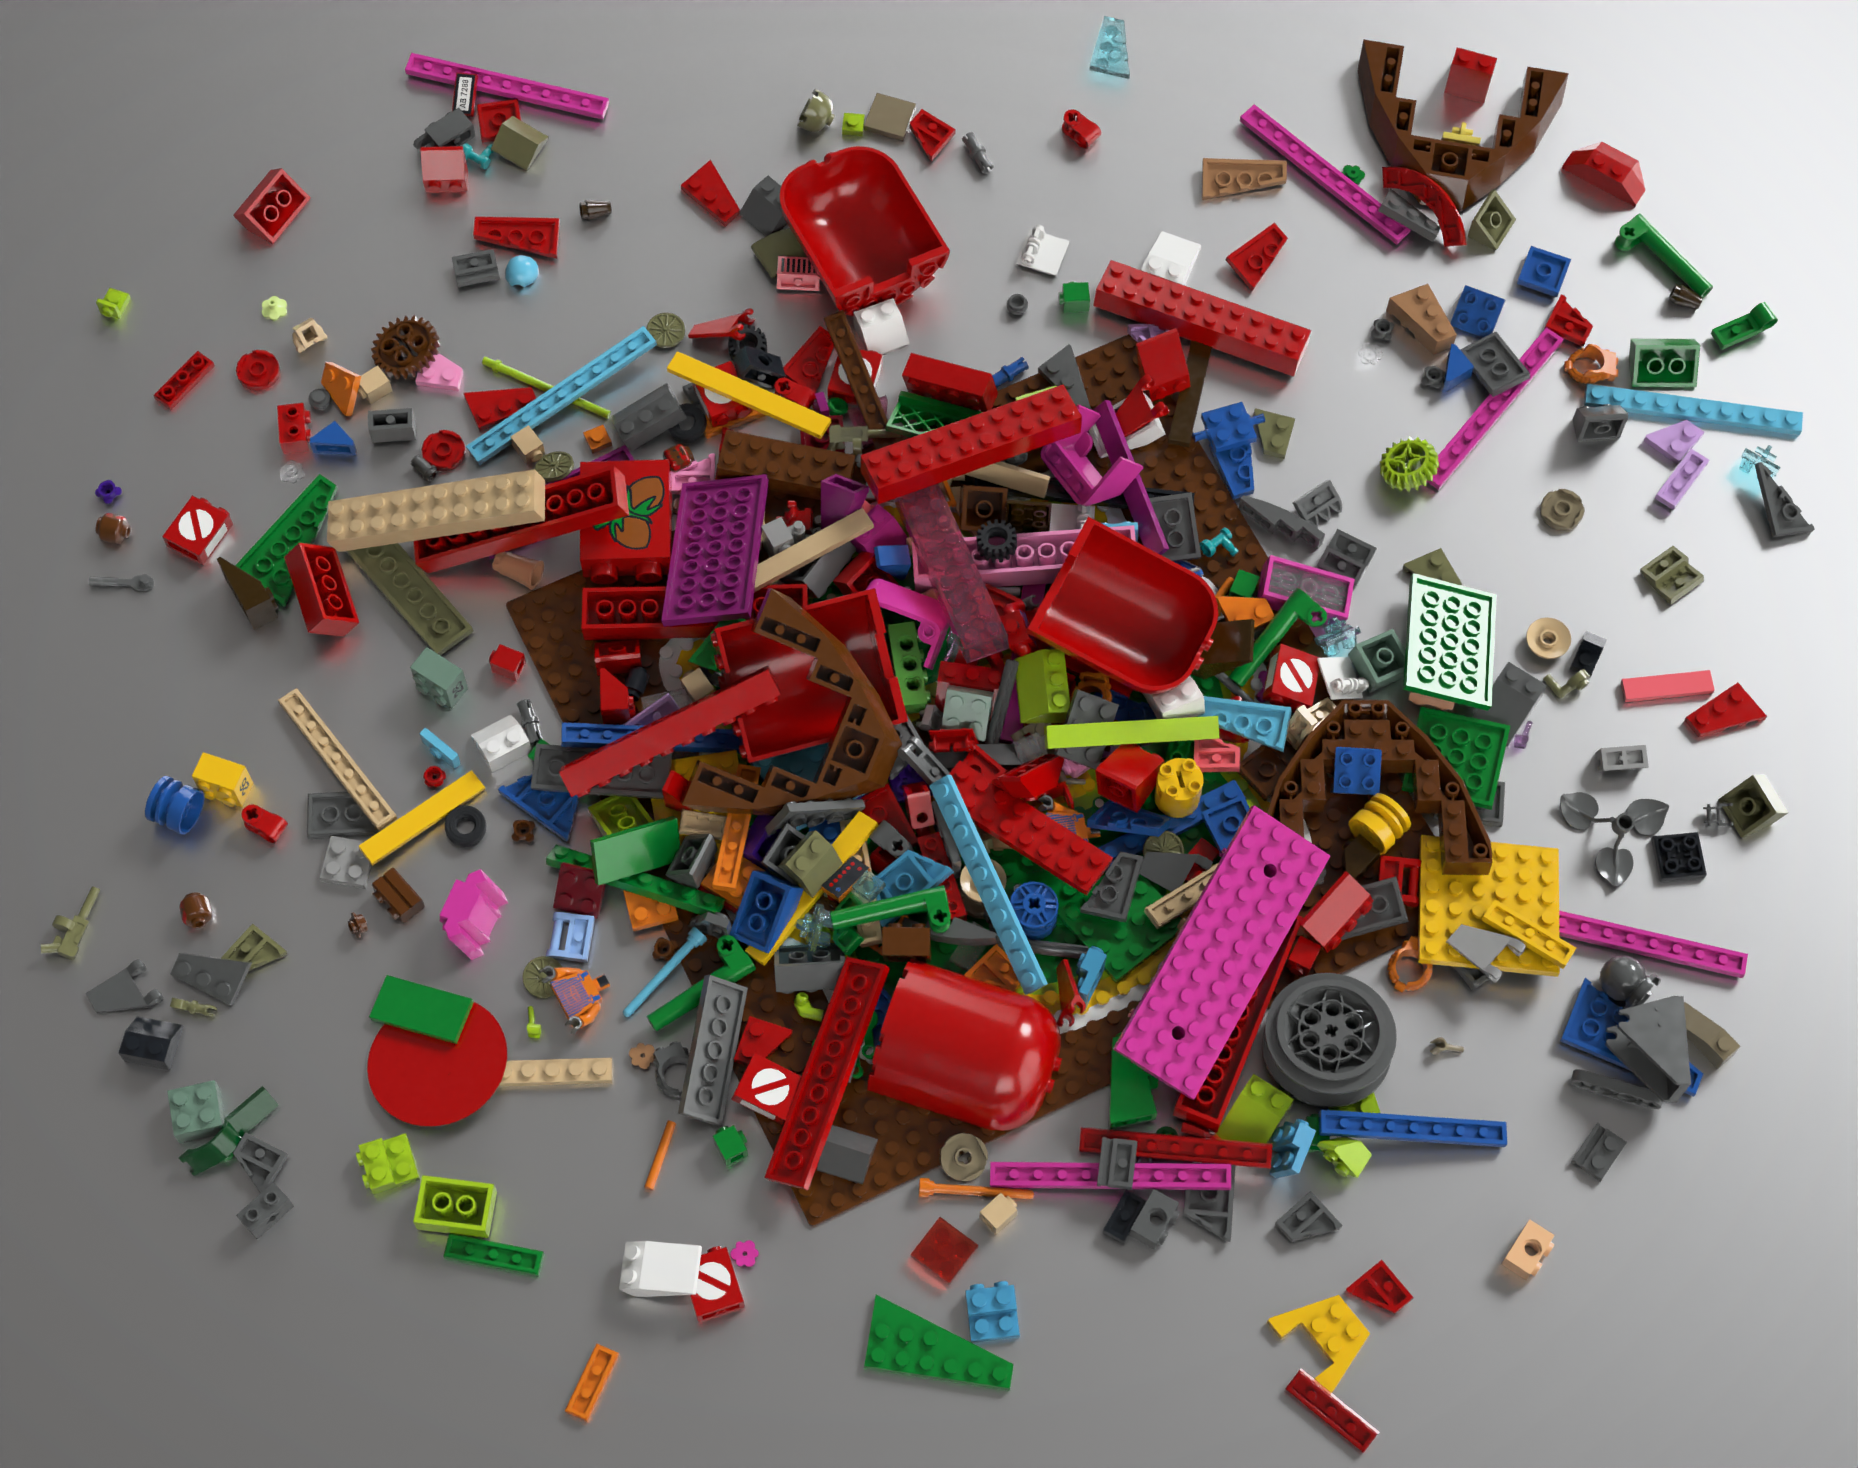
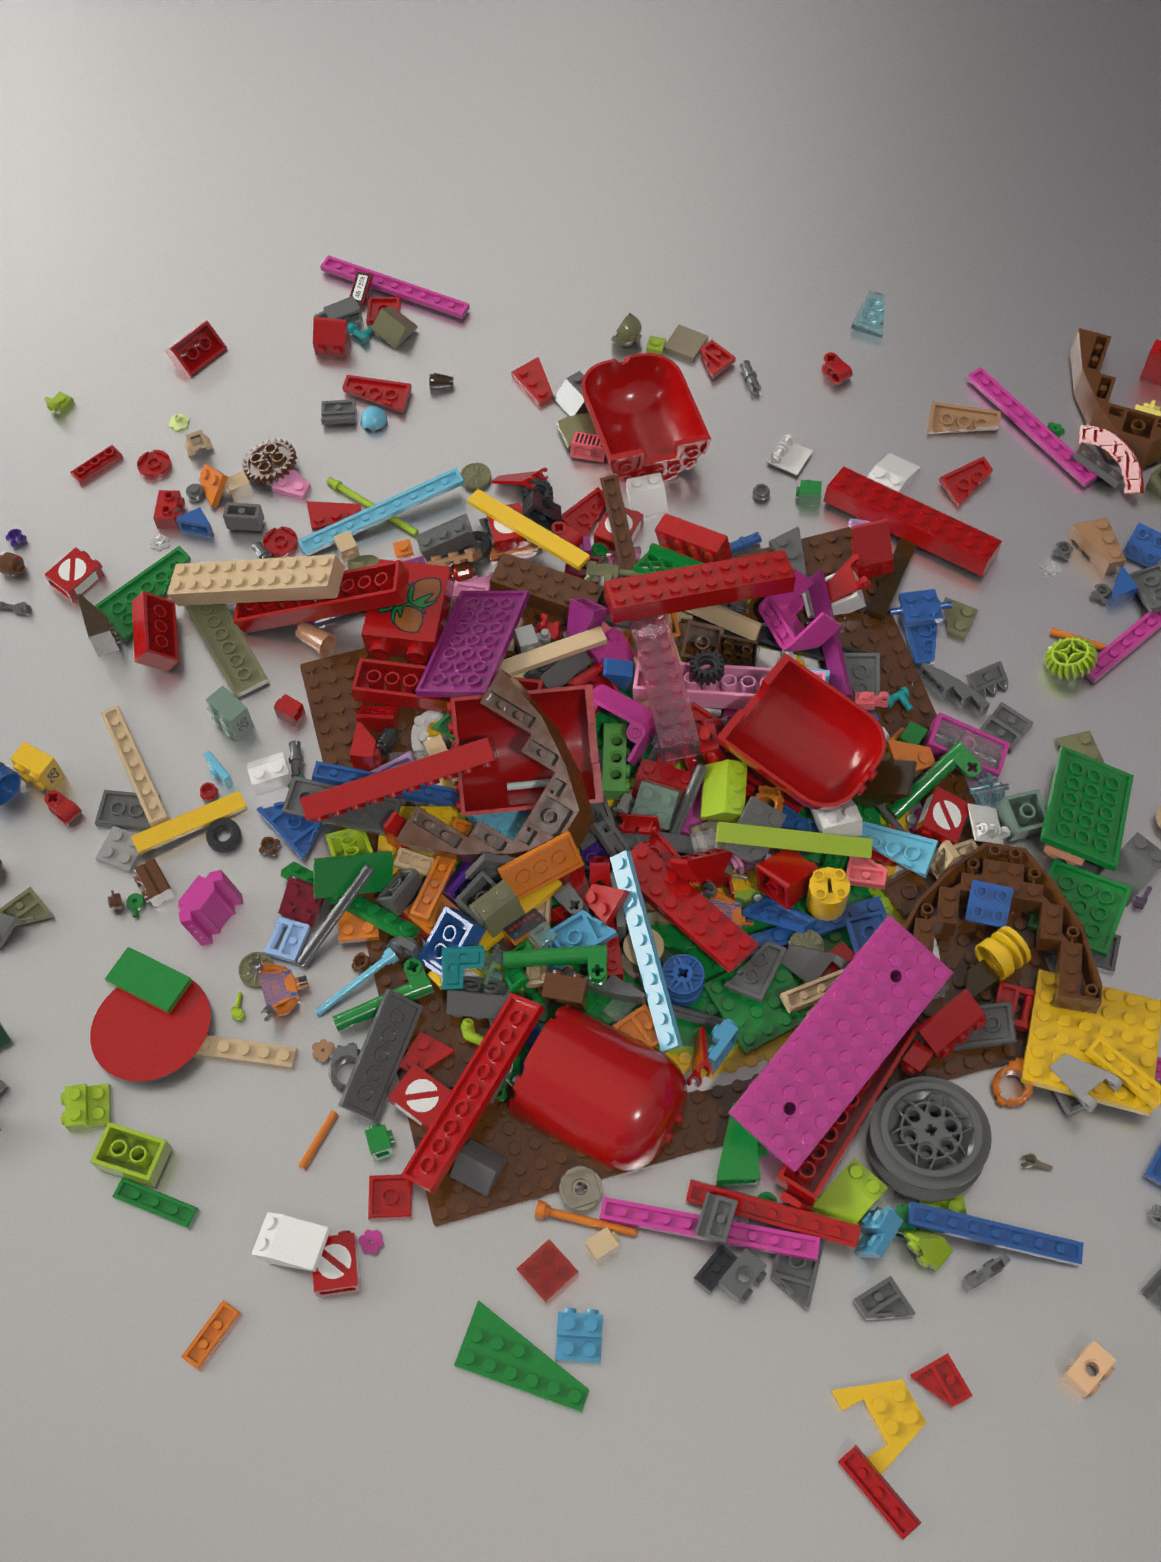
camera: 15 degrees right, 5 degrees down
none -> green piece [126,893,145,918]
none -> dark grey axle [297,865,374,967]
none -> red tile [368,1174,413,1220]
none -> medium nougat wing [426,548,482,566]
none -> teal plate [441,945,484,989]
none -> orange tile [497,831,584,900]
none -> light aqua bar [507,779,550,791]
none -> red wing [583,884,630,924]
none -> coral plate [855,691,889,710]
none -> dark grey wing [961,1253,1011,1293]
none -> orange bar [1050,628,1106,651]

